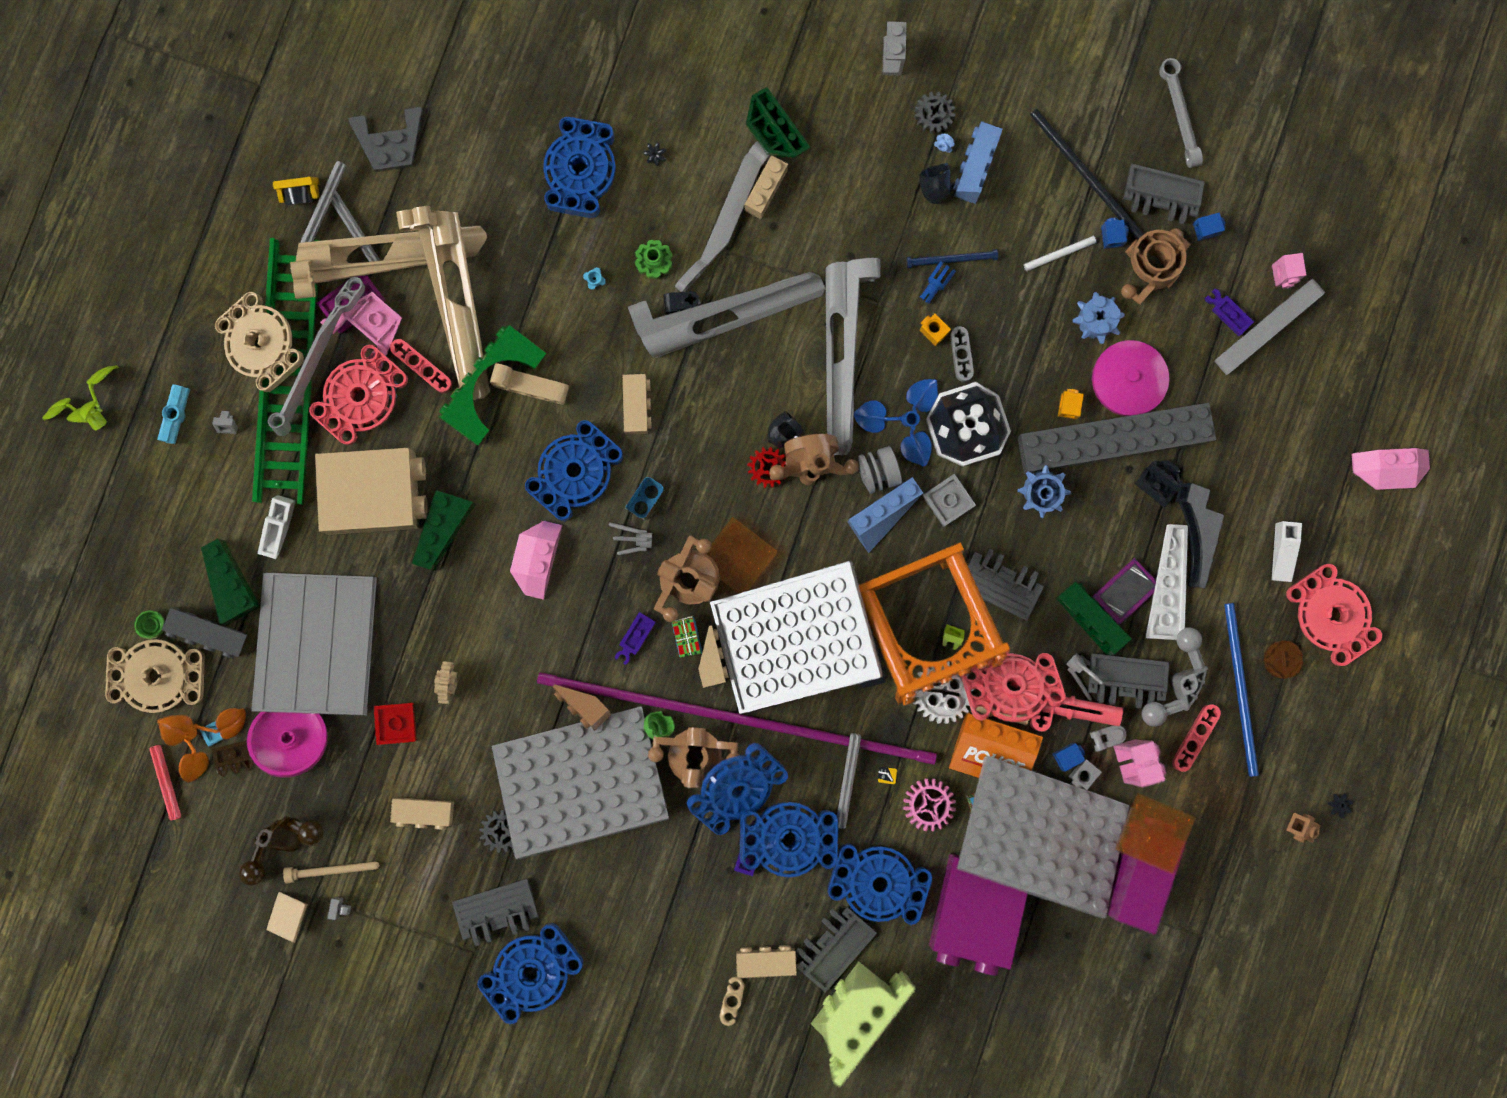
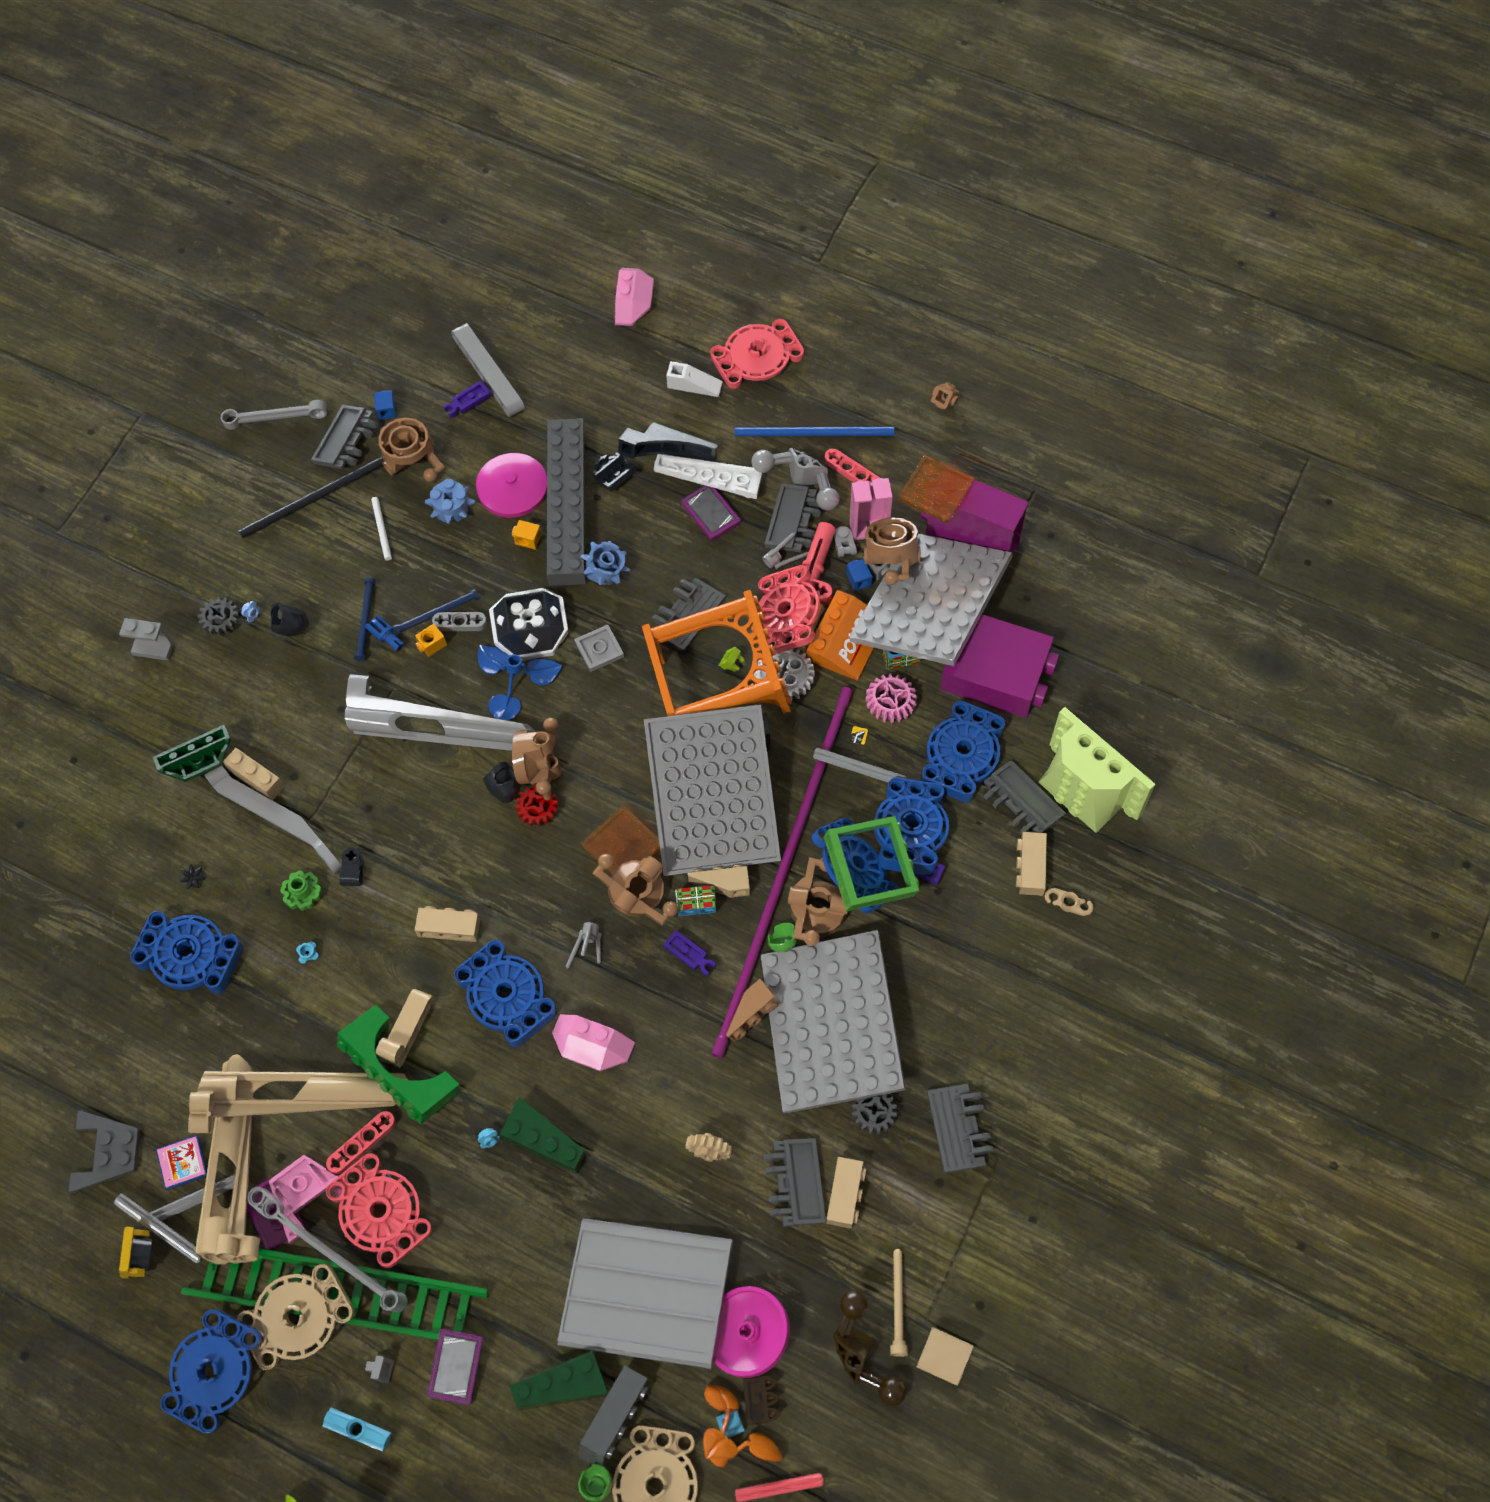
camera: 75 degrees left, 20 degrees down
white slope [258,495,296,559] -> none
tan brick [315,448,428,535] -> none
light grey tile [328,897,351,920] -> none
red plate [374,703,417,745] -> none
blue piece [478,923,584,1024] -> none
dark azure piece [626,477,664,520] -> none
light grey panel [628,272,826,358] -> none
medium blue wedge [847,477,923,553] -> none
light grey wheel [858,446,902,494] -> none
medium blue wedge [953,121,1002,204] -> none
dark green wedge [1055,582,1131,655] -> none
blue brick [1101,218,1128,249] -> none
reddish brown tile [1263,640,1303,679] -> none
bright pink brick [1272,253,1306,289] -> none
black plant [1328,793,1353,818] -> none
none -> tile [156,1135,207,1190]
none -> blue piece [160,1309,262,1434]
none -> dark blue bar [393,589,479,635]
none -> tile [427,1329,484,1405]
none -> medium azure plate [478,1128,500,1148]
none -> dark grey hinge [764,1138,826,1227]
none -> bright green window [823,816,919,912]
none -> medium nougat piece [864,517,921,585]

